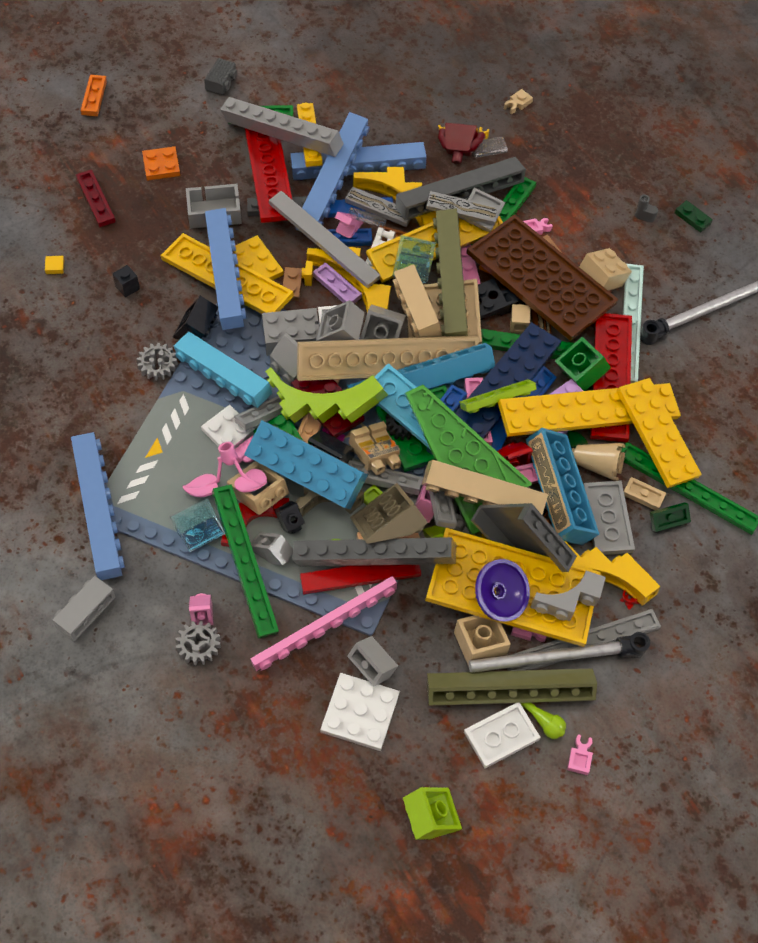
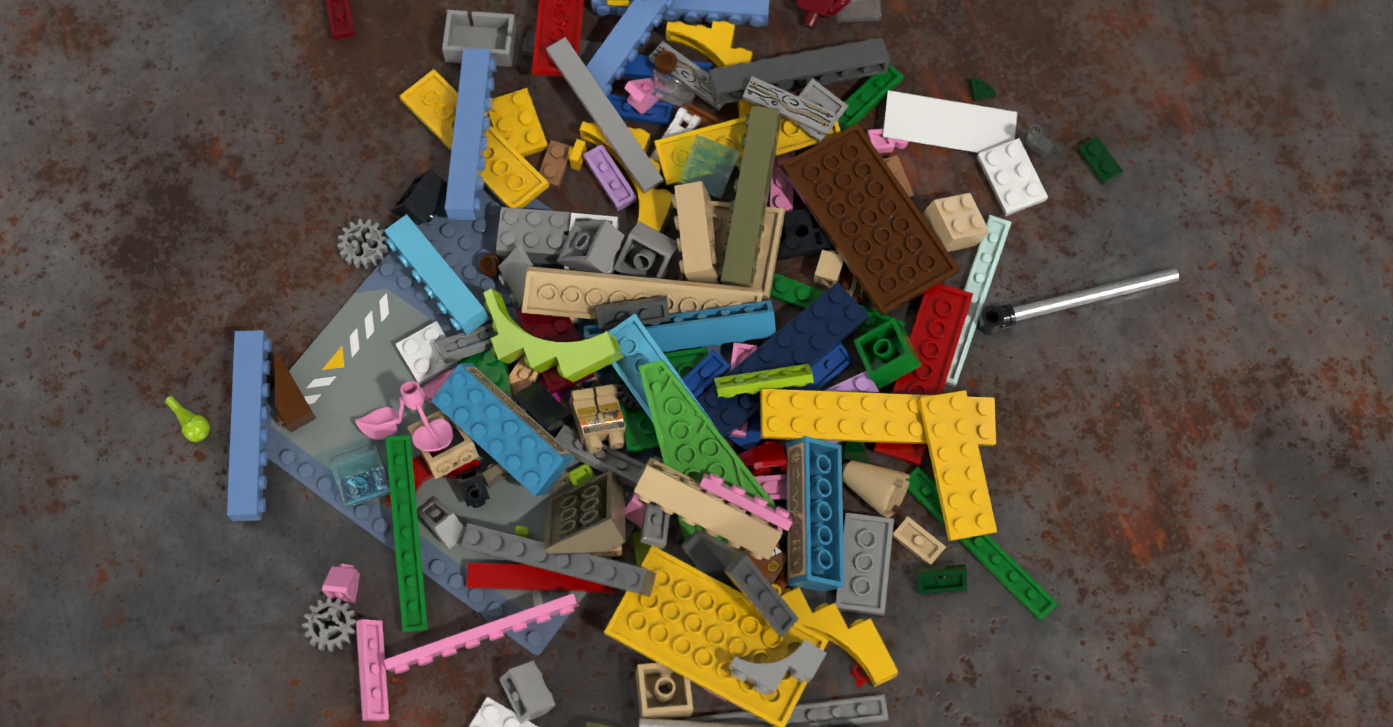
camera: 15 degrees right, 10 degrees up
yellow tile [45,256,64,274] -> none
light grey brick [53,576,116,642] -> none
black brick [112,265,140,298] -> none
dark purple dish [475,559,530,622] -> none
none -> lime piece [165,396,210,442]
none -> reddish brown slope [274,353,316,432]
none -> bright pink plate [356,619,389,721]
none -> reddish brown plate [479,253,502,277]
none -> dark grey plate [596,296,670,331]
none -> reddish brown tile [655,51,677,74]
none -> bright pink plate [699,473,793,531]
none -> white sticker [883,91,1017,153]
none -> dark green tile [969,78,996,101]
none -> white plate [977,139,1048,216]

